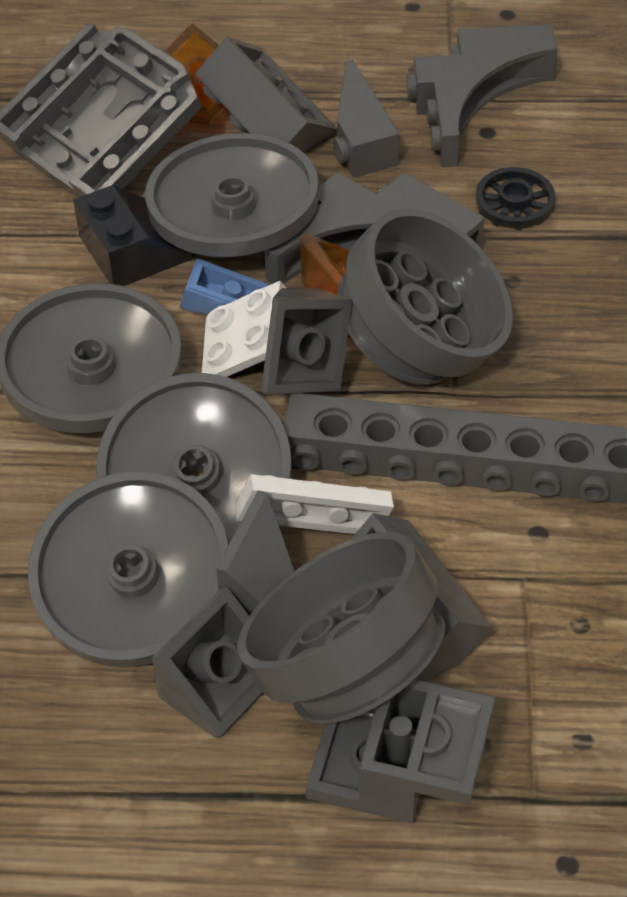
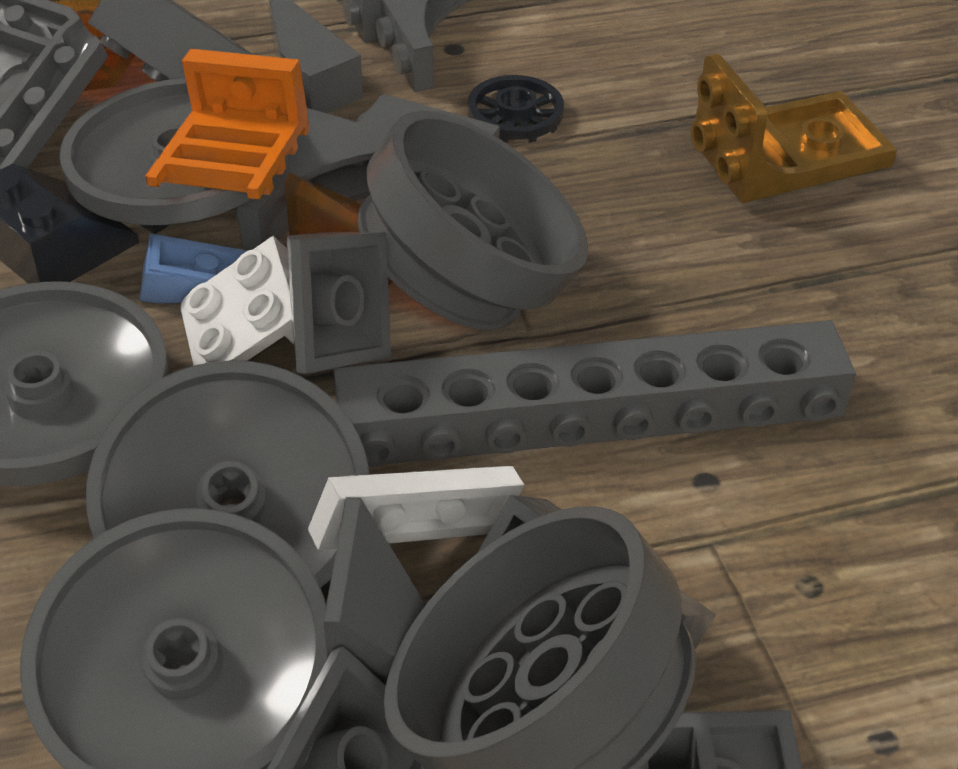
camera: 20 degrees left, 5 degrees down
none -> orange plate [145,49,310,199]

